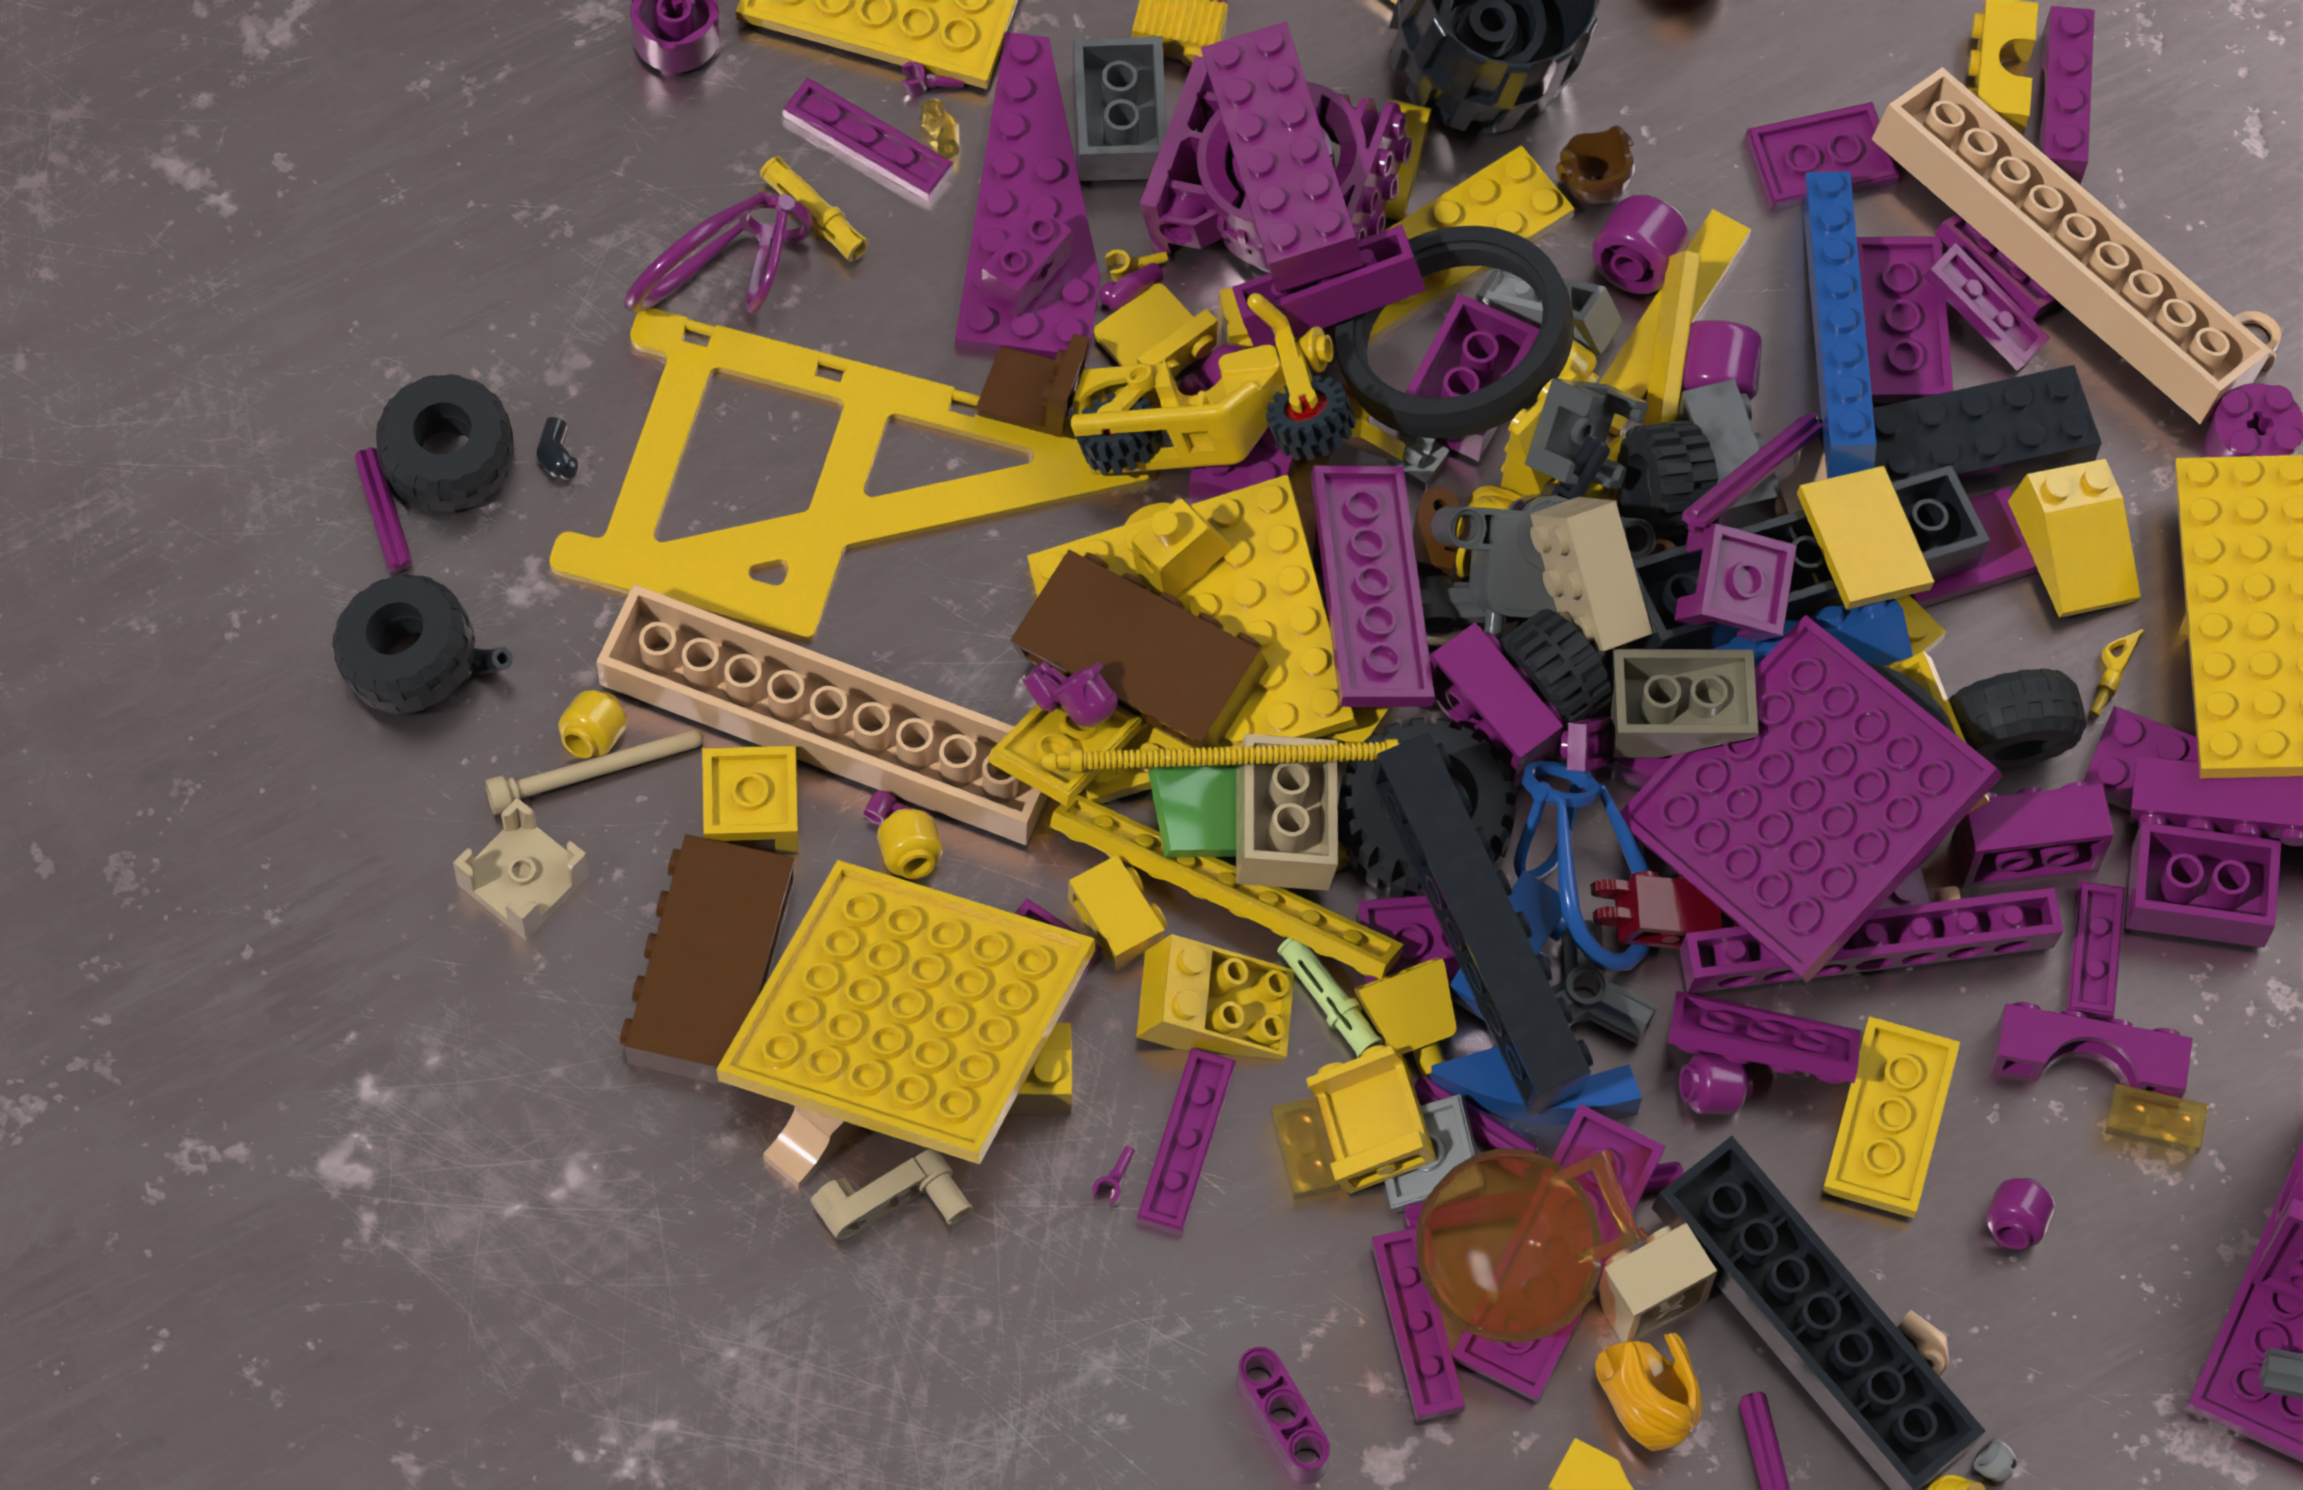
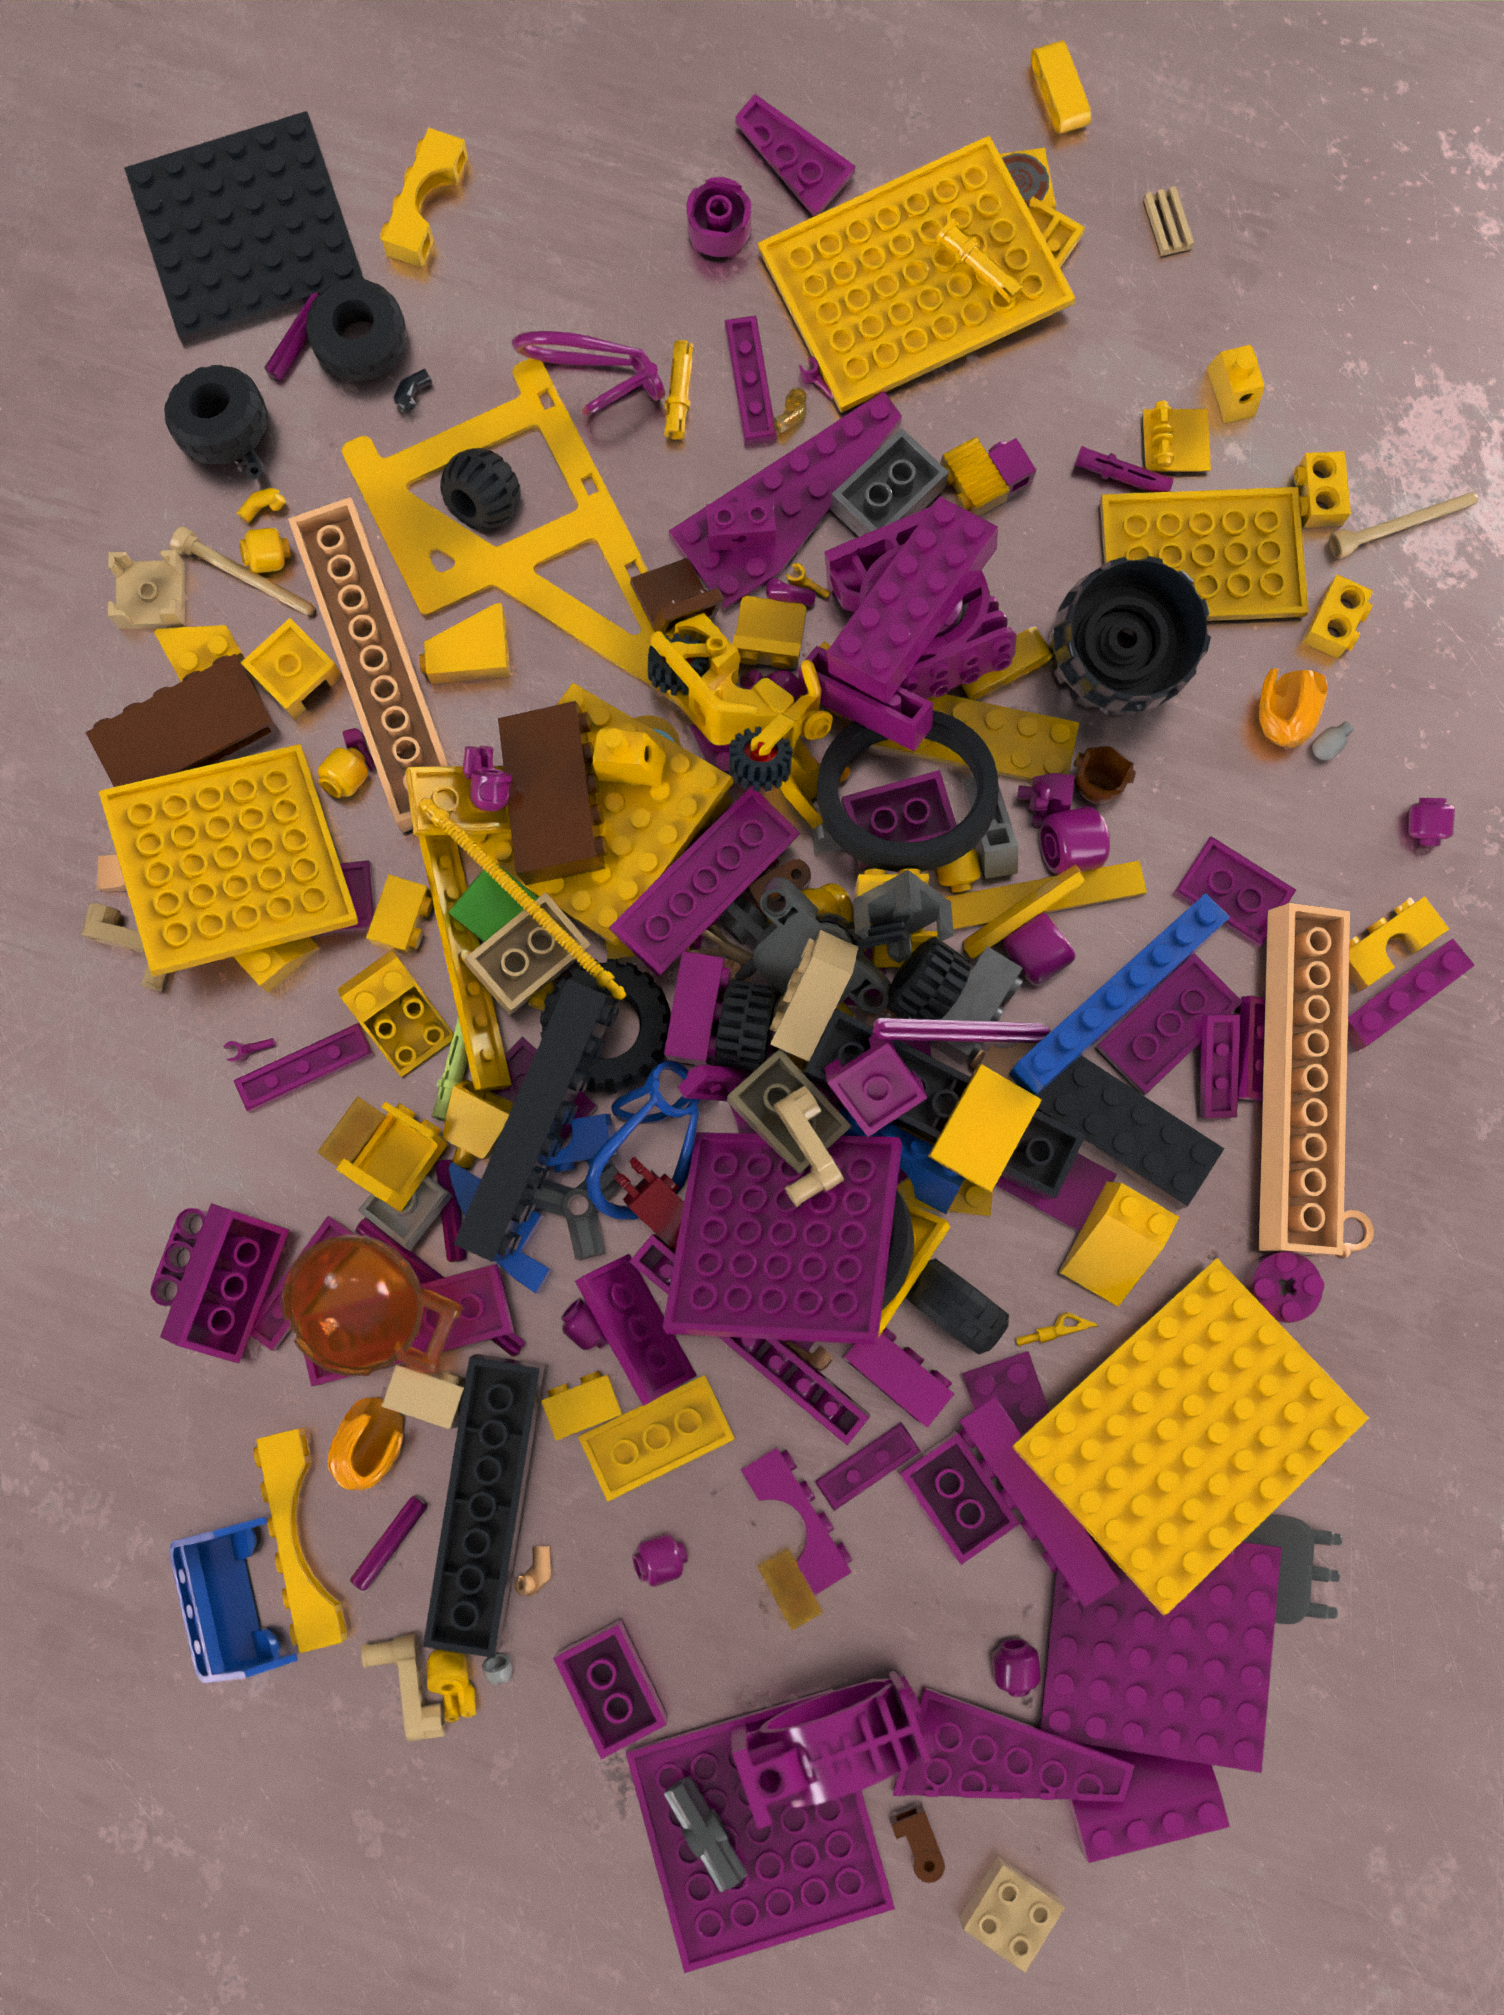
camera: 50 degrees right, 15 degrees up
none -> black plate [124,111,364,343]
none -> yellow wing [153,625,244,682]
none -> magenta brick [160,1203,289,1364]
none -> yellow arm [236,487,286,524]
none -> yellow arch [380,127,468,268]
none -> yellow slope [419,603,510,684]
none -> black wheel [440,448,521,531]
none -> yellow brick [541,1370,624,1441]
none -> magenta brick [553,1619,668,1759]
none -> tan beam [774,1086,844,1207]
none -> magenta piece [1017,773,1075,828]

